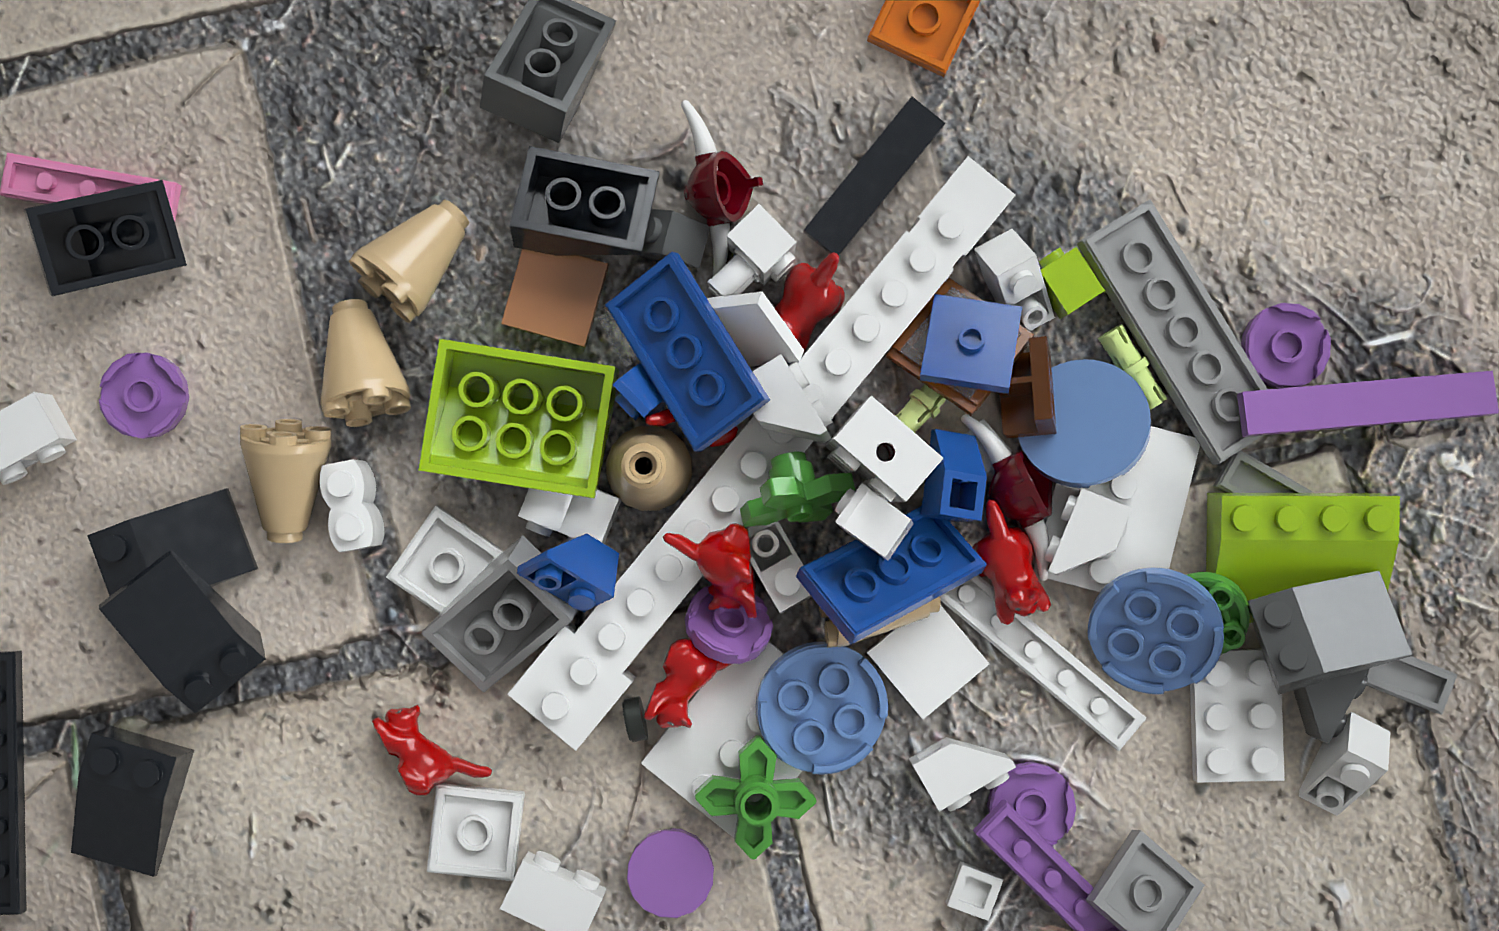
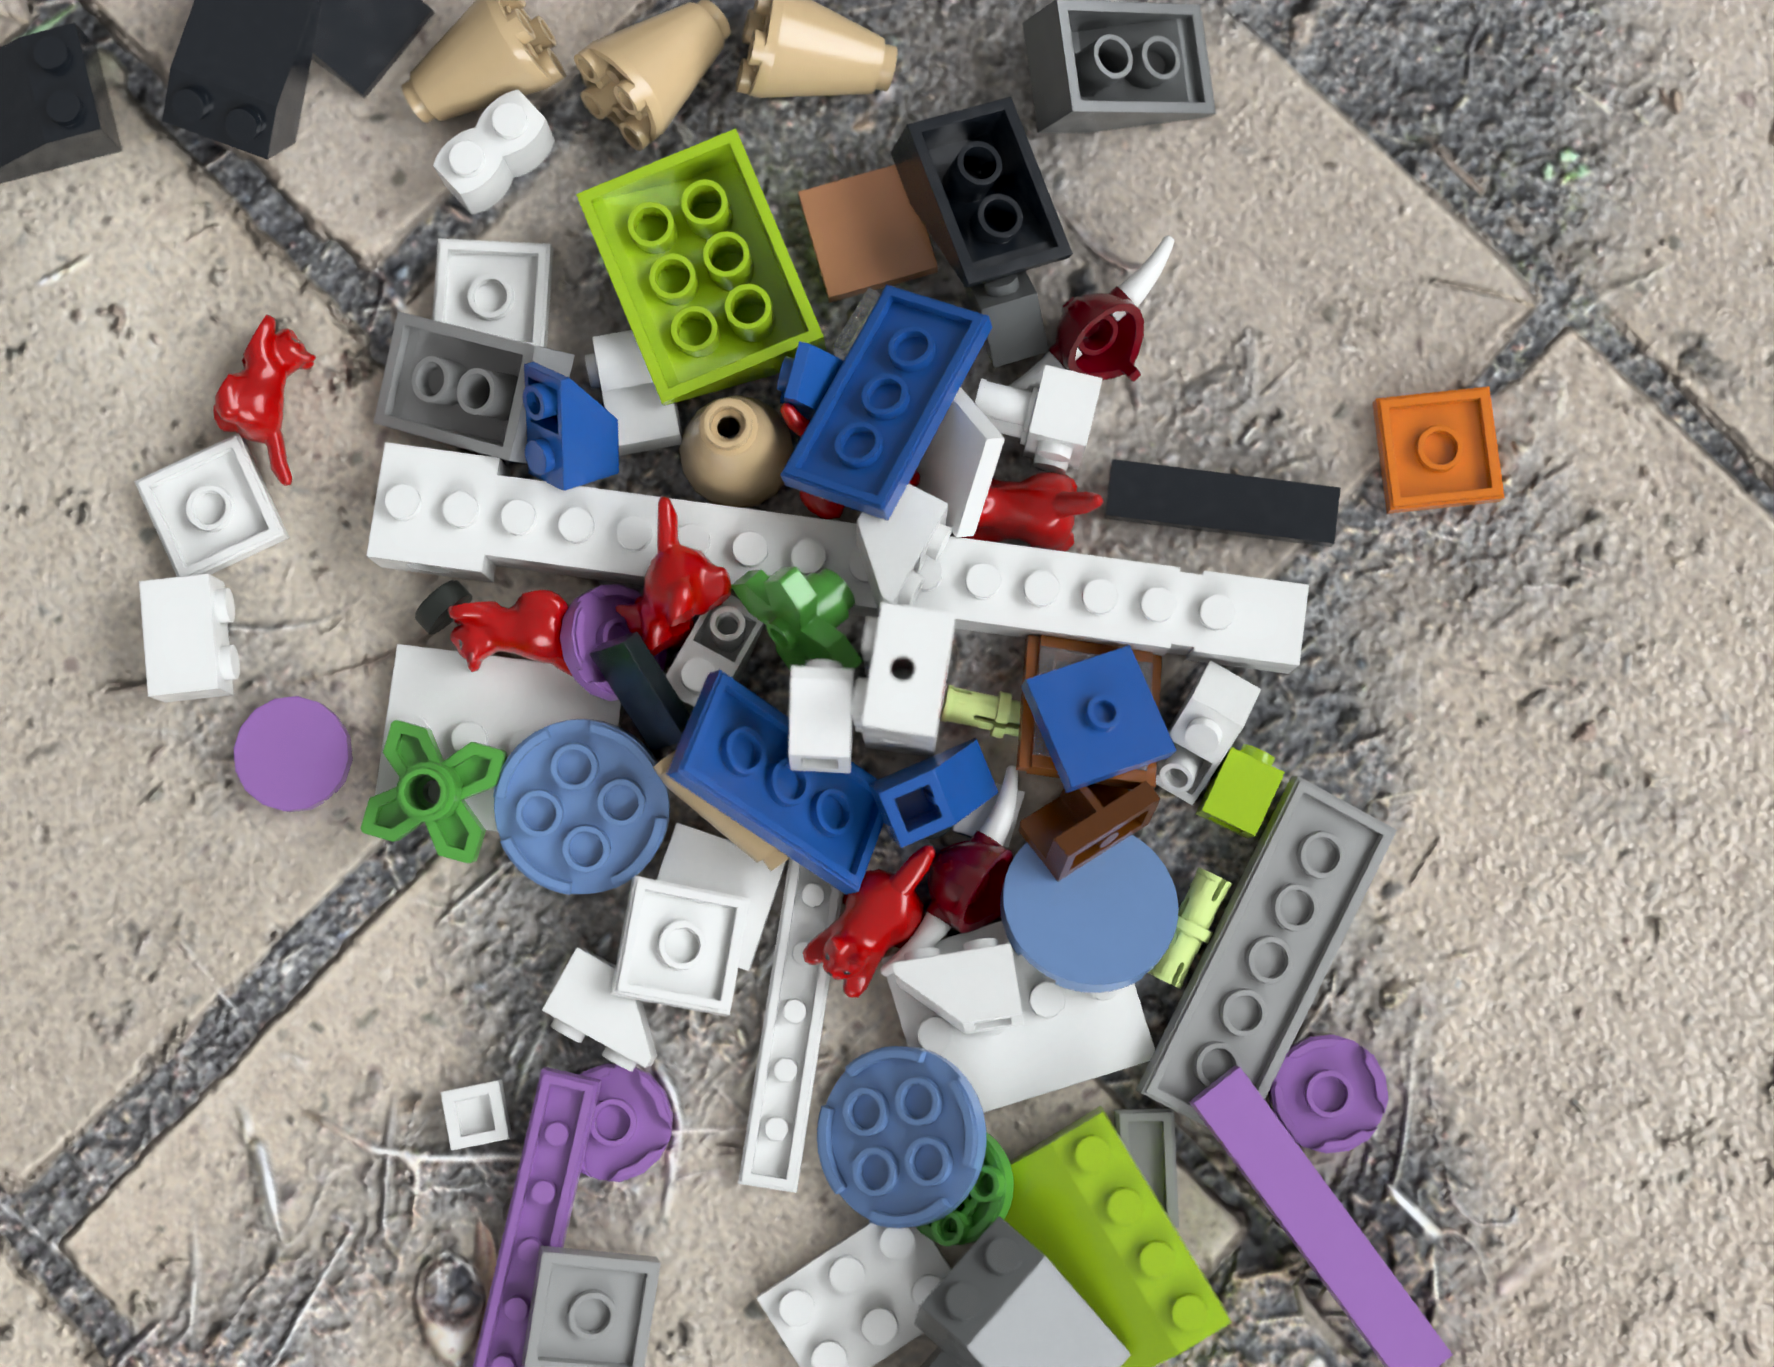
camera: 65 degrees right, 5 degrees down
none -> black tile [589,631,691,751]
none -> white tile [610,876,750,1016]

